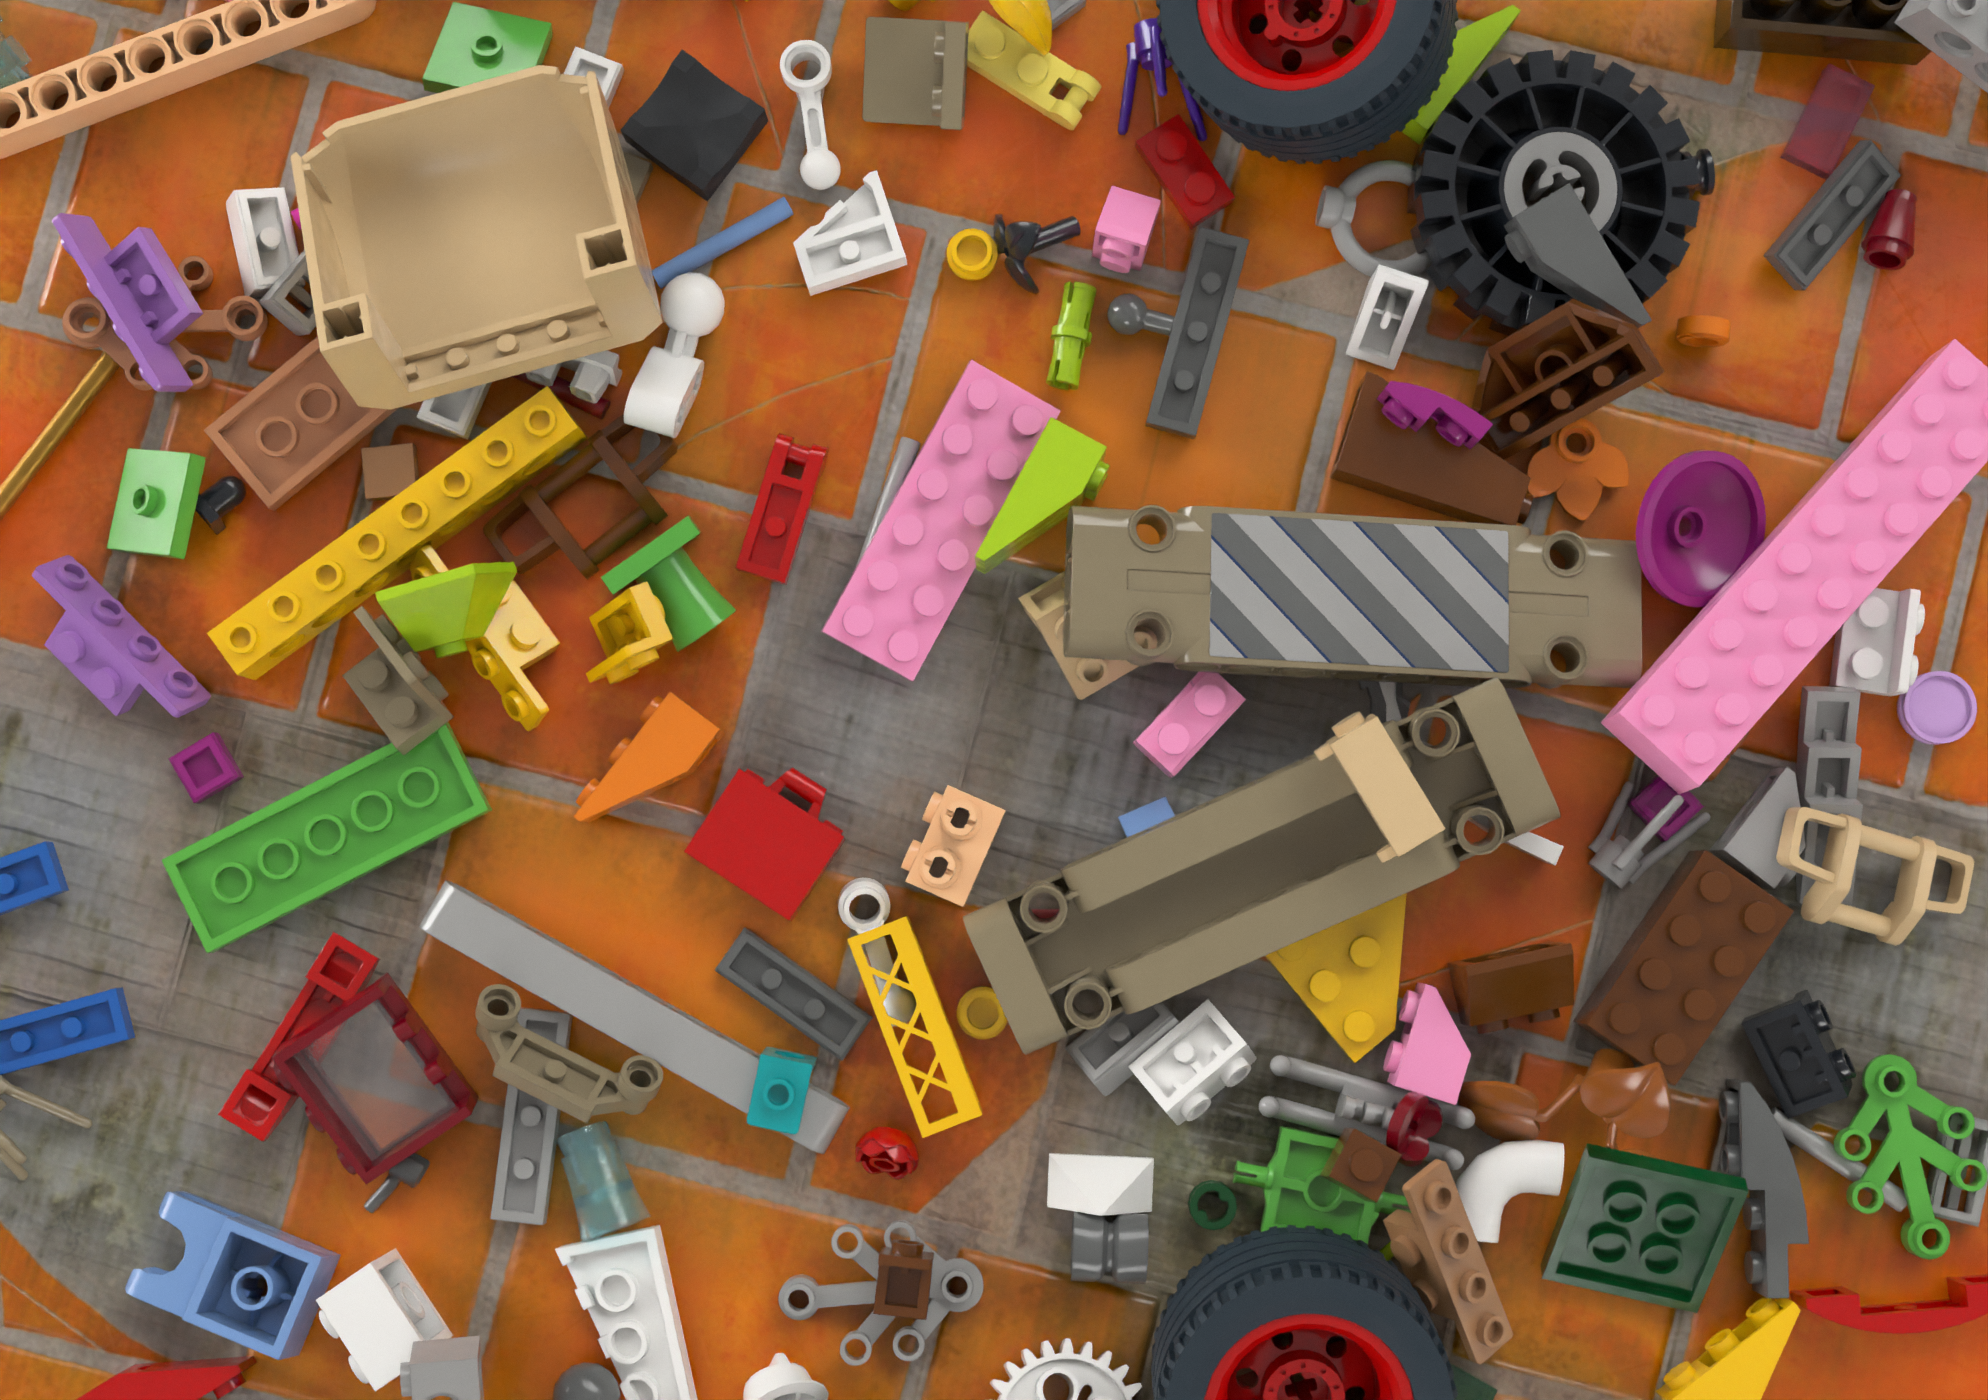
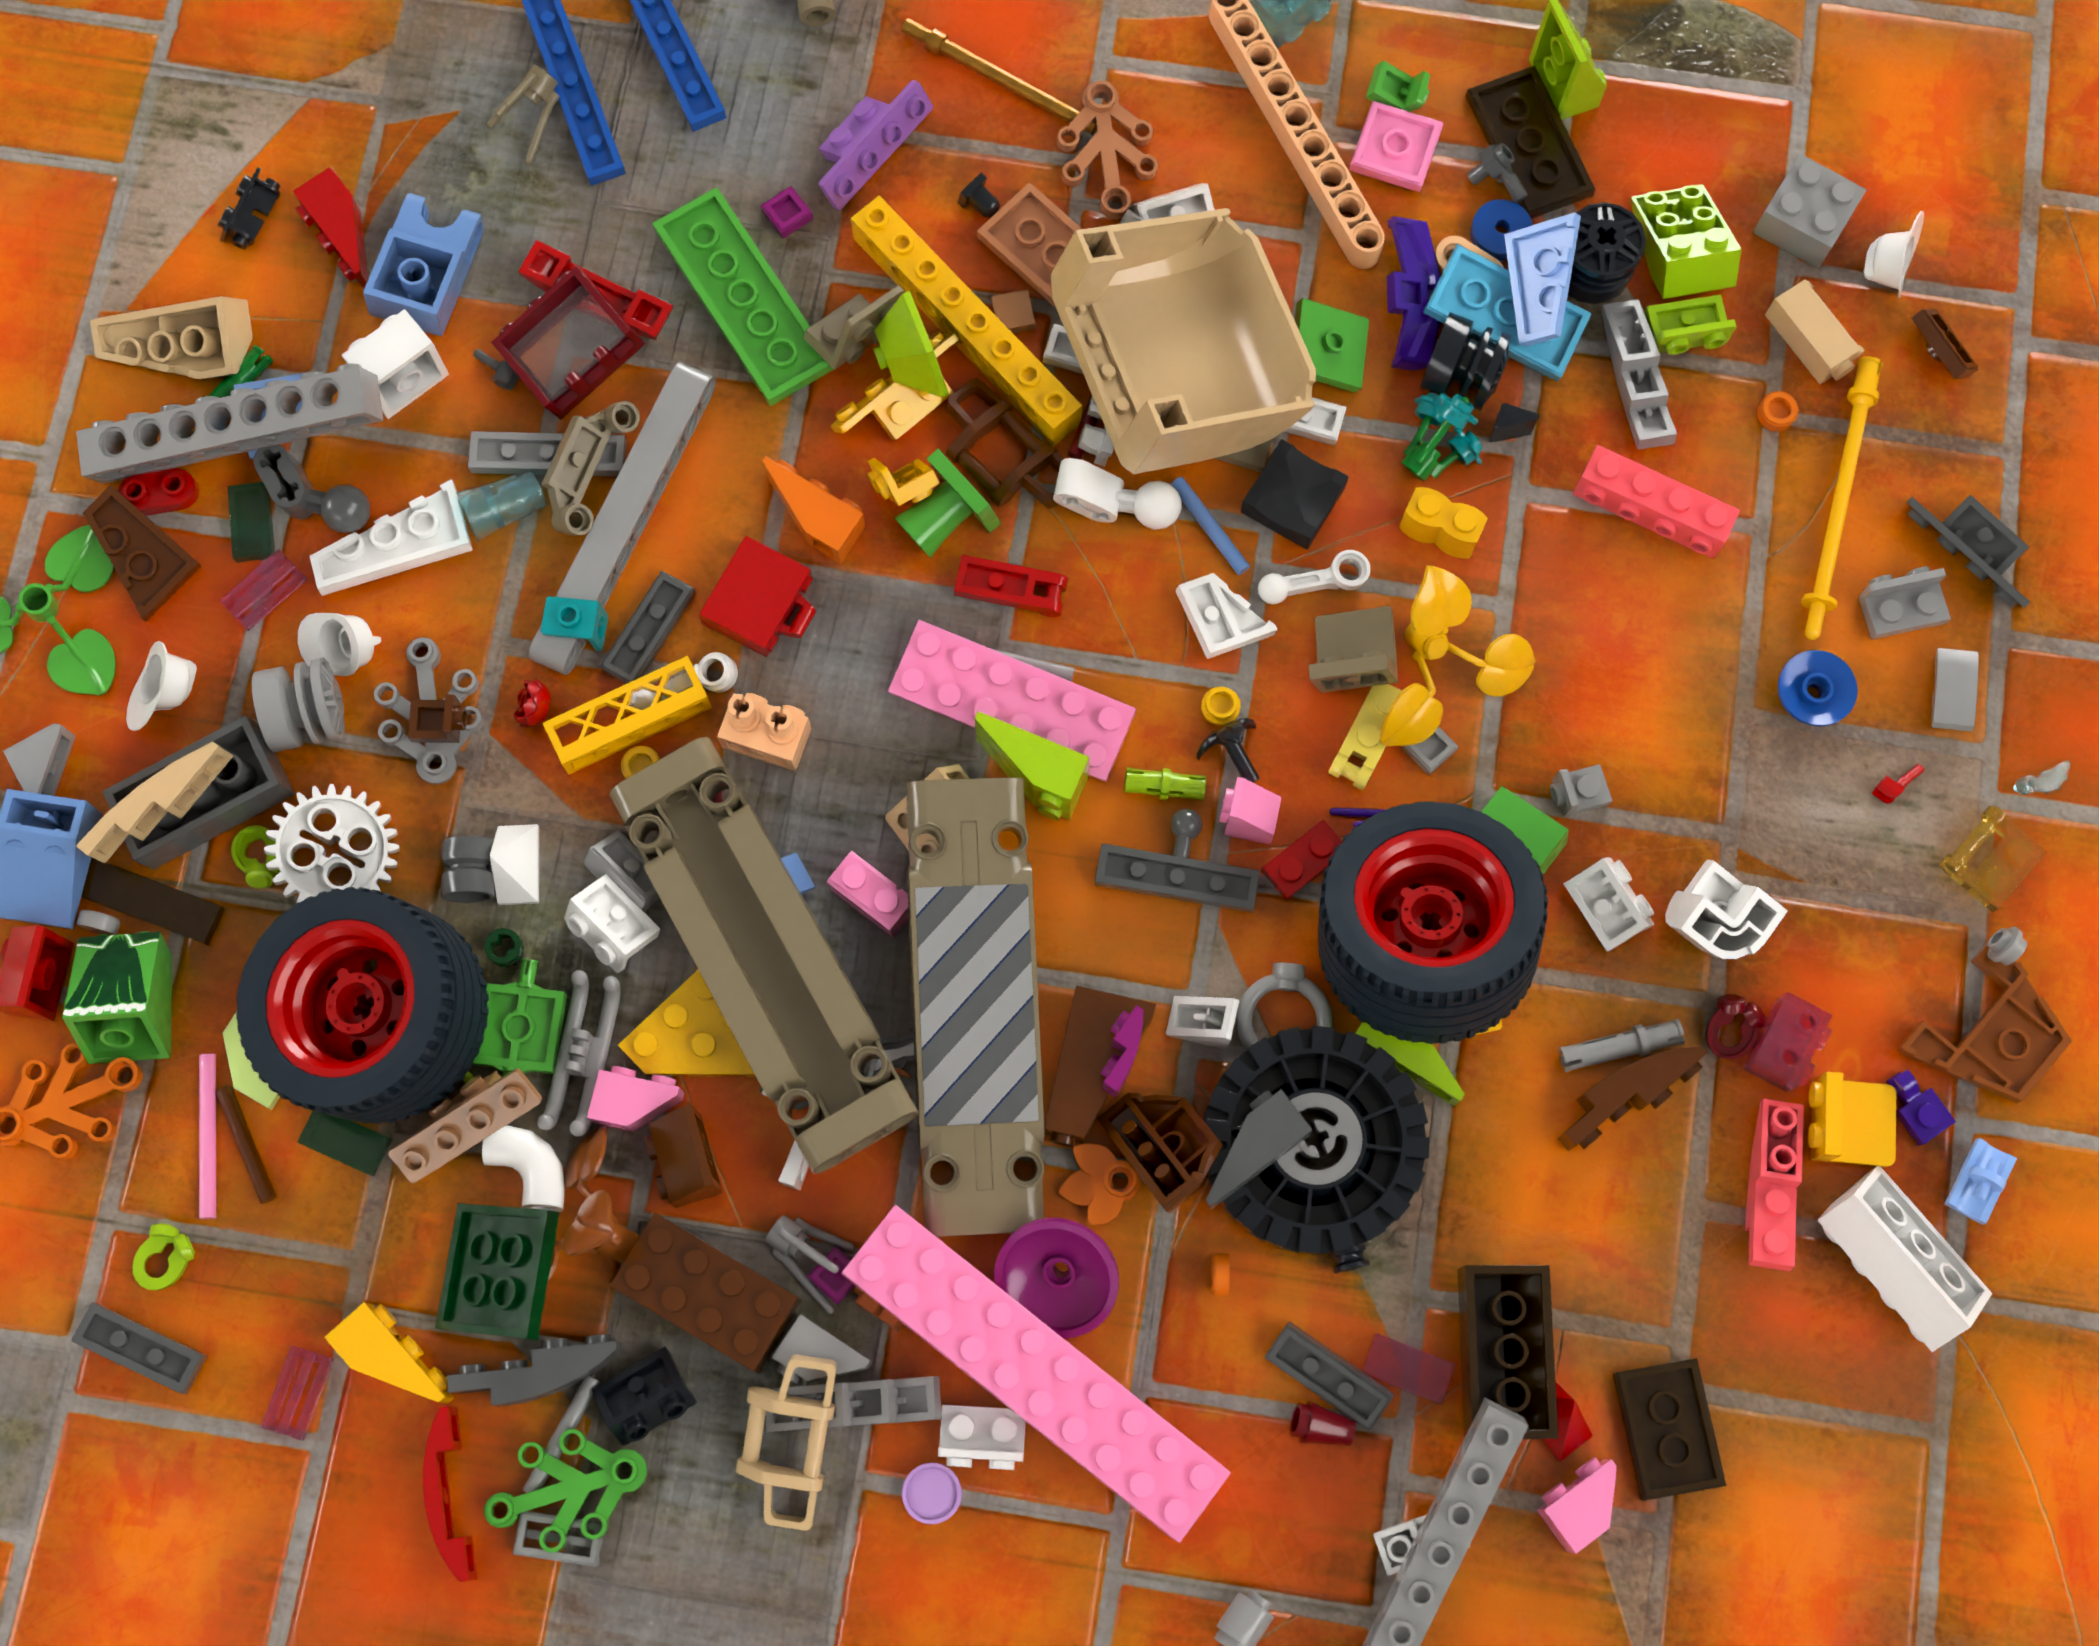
camera: 80 degrees right, 10 degrees down
medium lavender bracket [52,213,203,392] -> none
plate [107,448,206,559] -> none
tan brick [1314,711,1446,863] -> none
reddish brown brick [1320,1128,1402,1203] -> none
dark red piece [1386,1091,1443,1167] -> none

